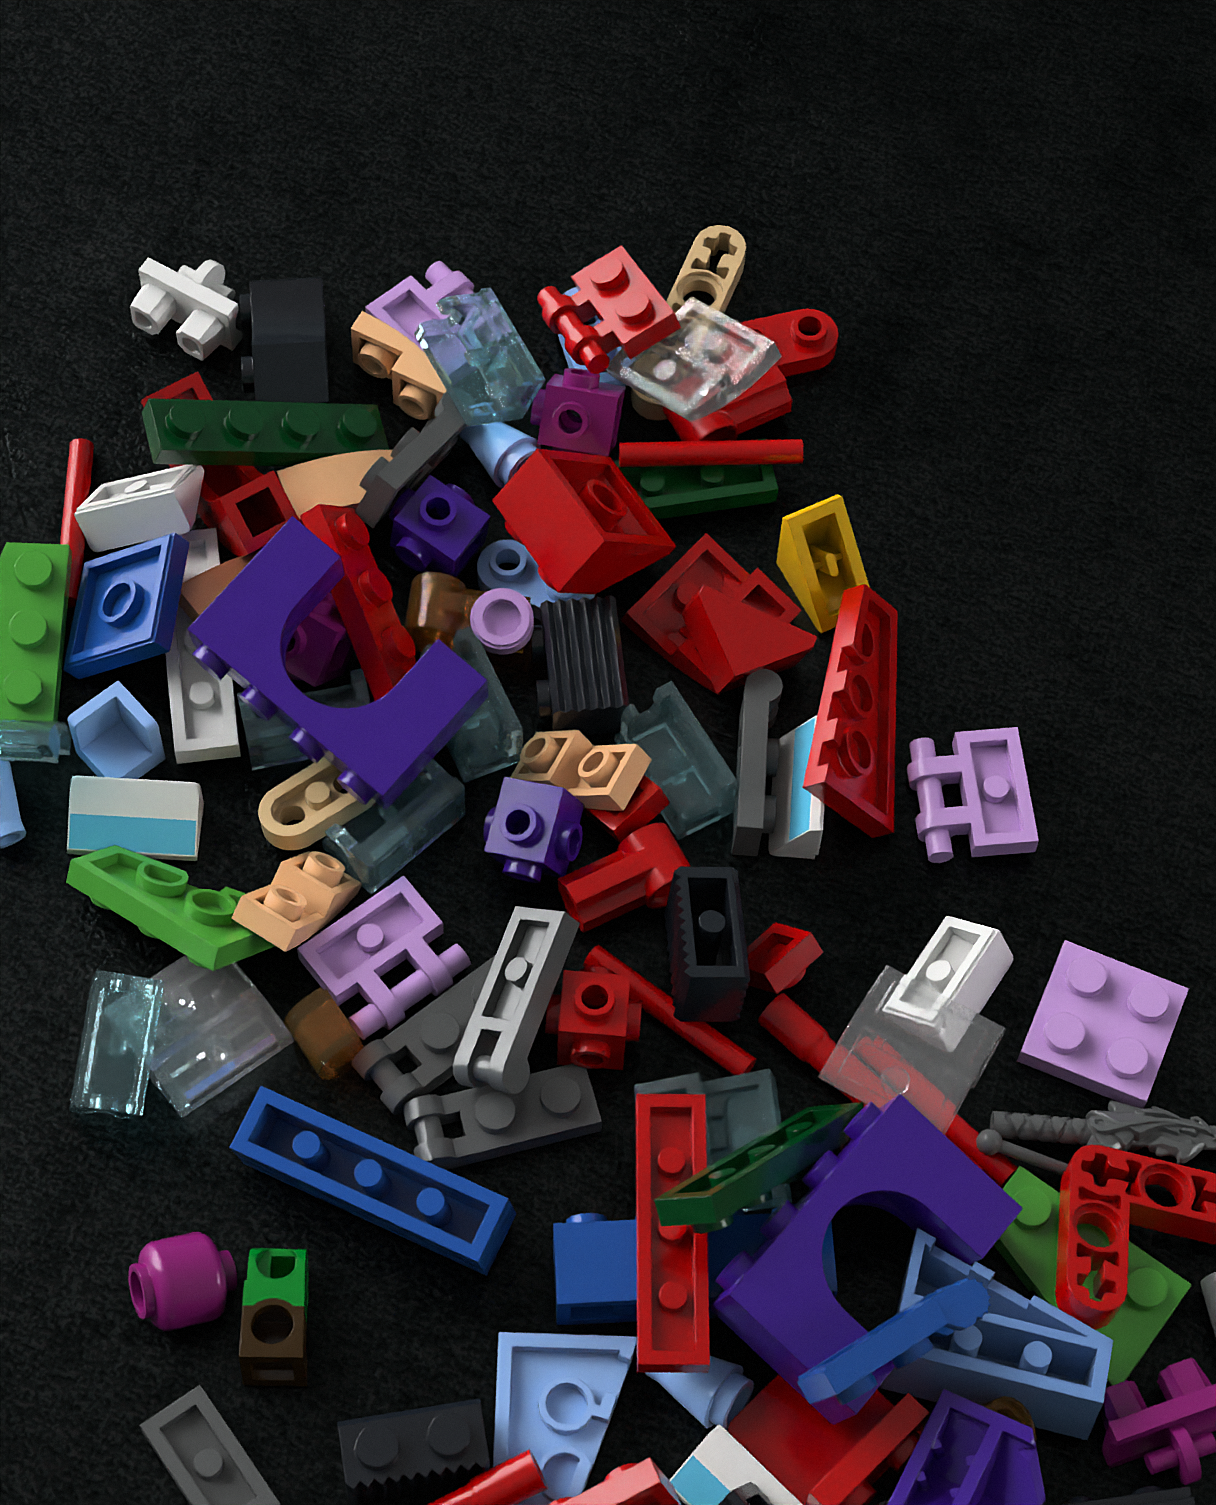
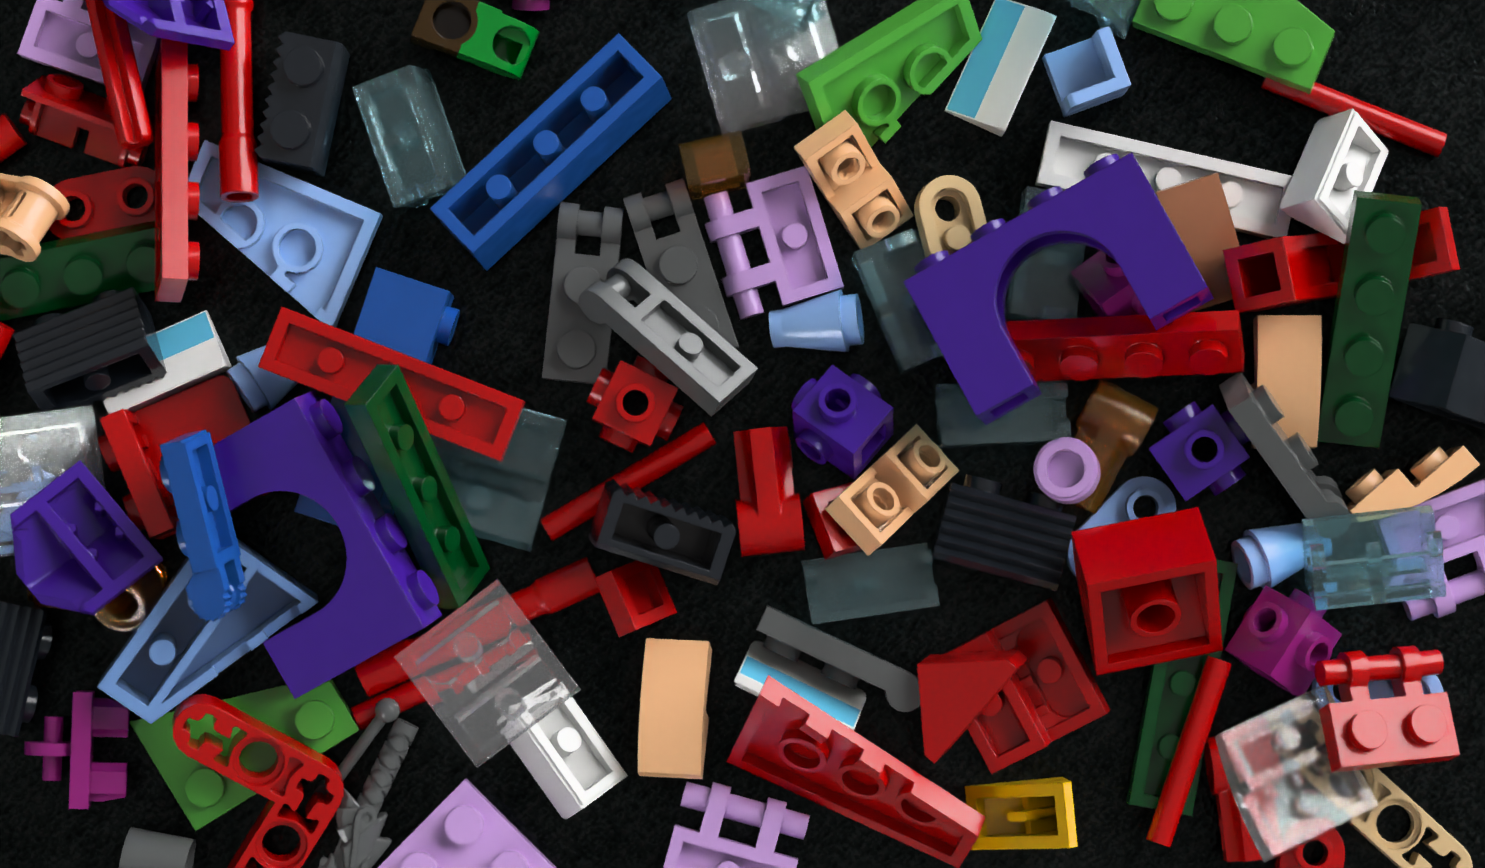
camera: 110 degrees right, 25 degrees up
blue tile [63,532,190,679] -> none
none -> clear light blue hinge [352,65,466,208]
none -> light nougat slope [638,638,712,779]
none -> light blue cone [769,289,864,352]

